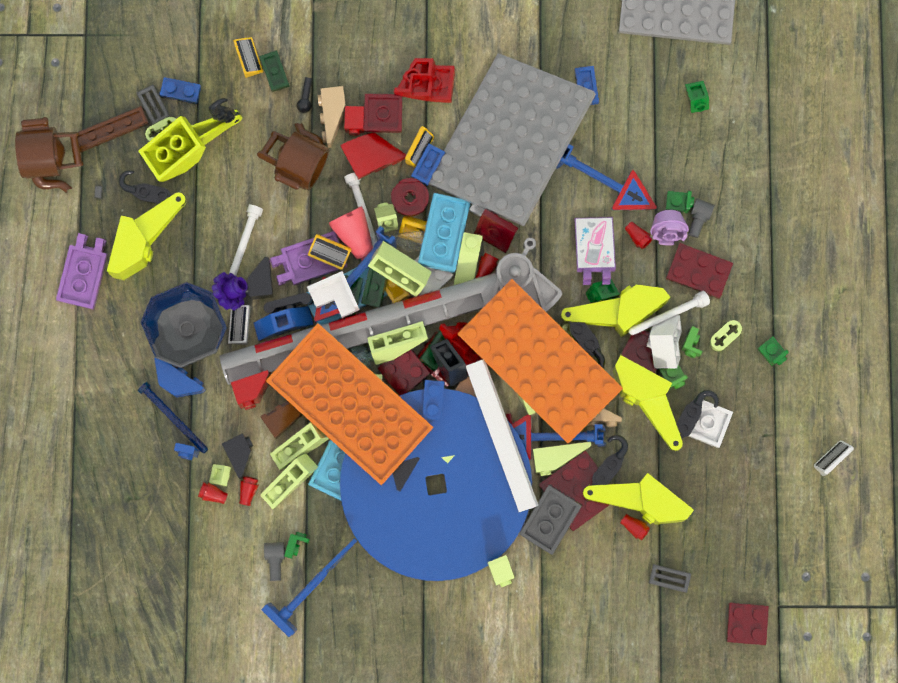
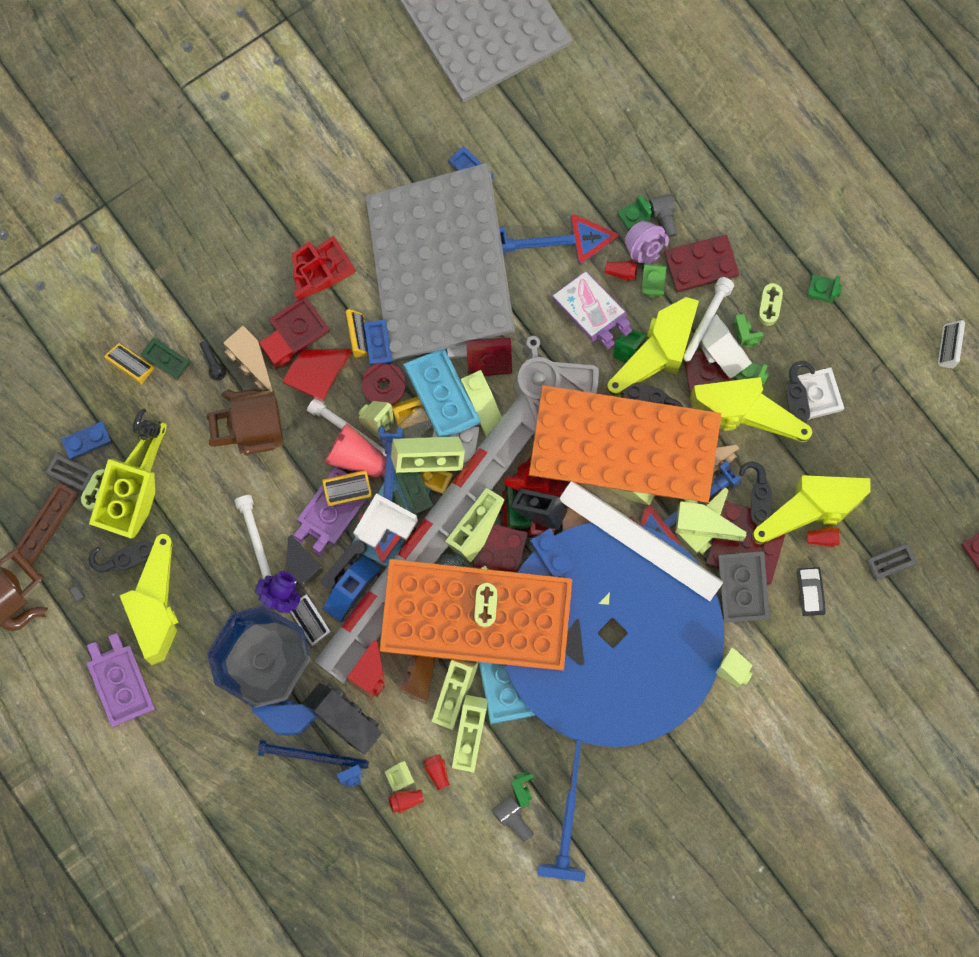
camera: 40 degrees left, 5 degrees down
black slope [222,433,253,480] -> none
red cone [475,253,499,278] -> none
green bracket [685,81,709,113] -> none
none -> black brick [302,683,382,755]
none -> yellowish green beam [474,583,497,628]
none -> bright green bracket [641,263,666,298]
none -> yellowish green slope [675,499,746,541]
none -> slope [797,567,826,616]

